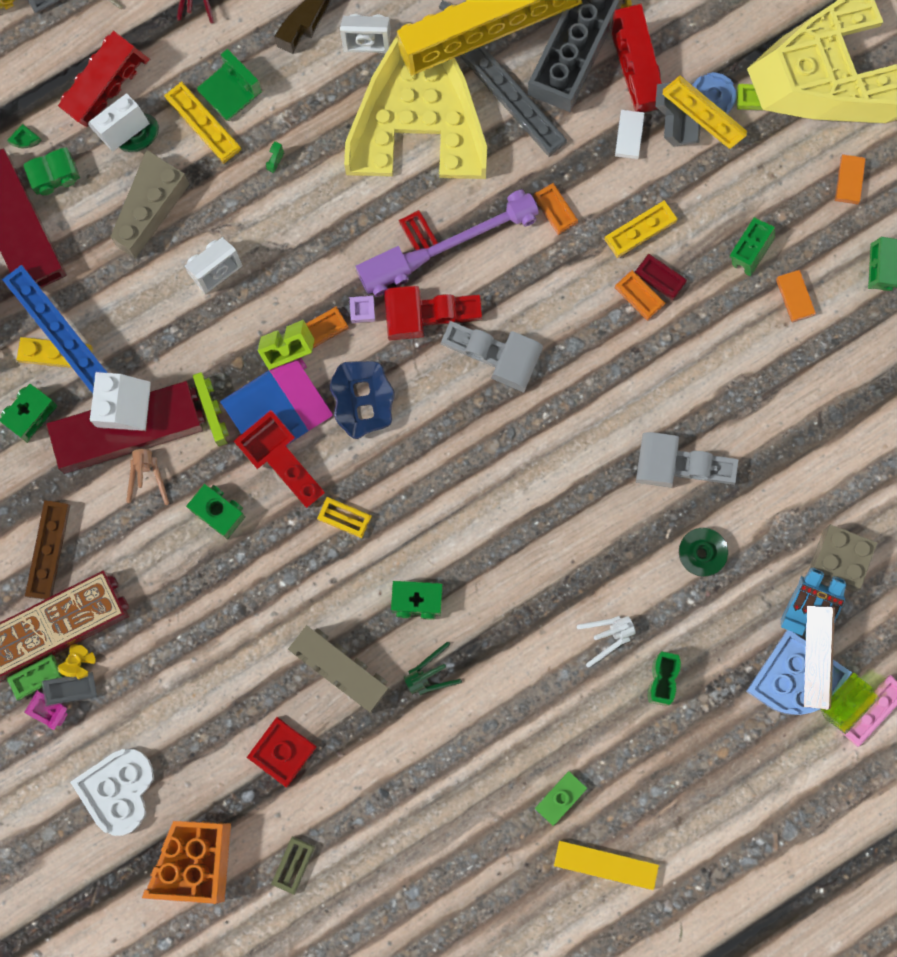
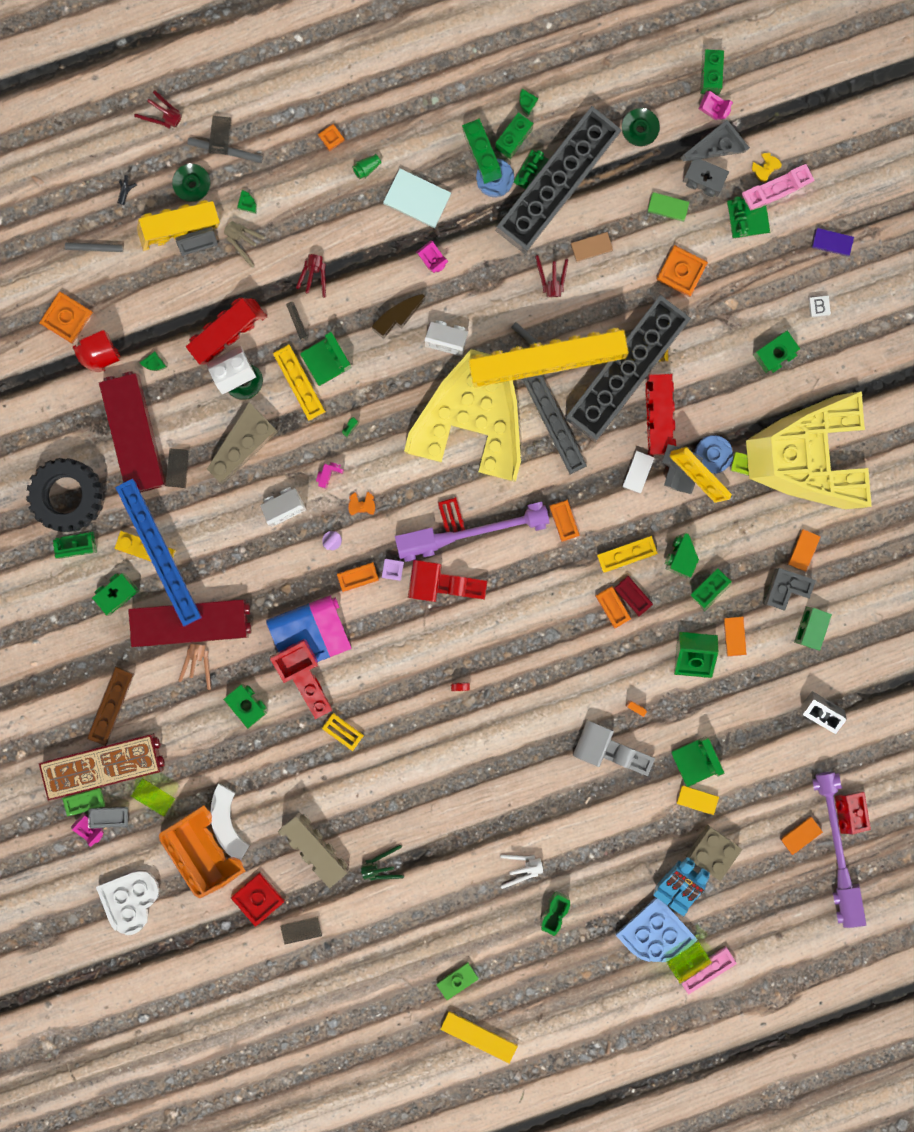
camera: 10 degrees right, 10 degrees up
green brick [23,147,80,196] -> none
yellow piece [58,644,96,679] -> none
white slope [90,372,151,431] -> none
orange wedge [142,821,231,904] -> none
lime plate [192,372,229,447] -> none
lime brick [257,320,314,370] -> none
olive tile [271,836,316,895] -> none
dark blue piece [330,361,395,439] -> none
green brick [391,581,443,620] -> none
light grey plate [441,321,543,392] -> none
dark green dish [678,528,728,577] -> none
tile [804,605,835,709] -> none
none -> clear neon green hinge [131,778,175,817]
none -> orange windscreen [159,806,245,898]
none -> clear smoke tile [166,448,189,489]
none -> white tile [211,784,250,860]
none -> clear smoke tile [280,916,322,945]
none -> clear smoke tile [286,302,308,342]
none -> dark pink bracket [316,462,344,489]
none -> lavender plate [322,531,342,550]
none -> orange piece [348,492,376,516]
none -> red tile [451,682,470,691]
none -> orange tile [626,700,647,717]
none -> green slope [664,533,699,578]
none -> green bracket [671,736,725,787]
none -> green slope [674,632,719,678]
none -> yellow tile [676,785,719,815]
none -> dark grey panel [763,568,816,611]

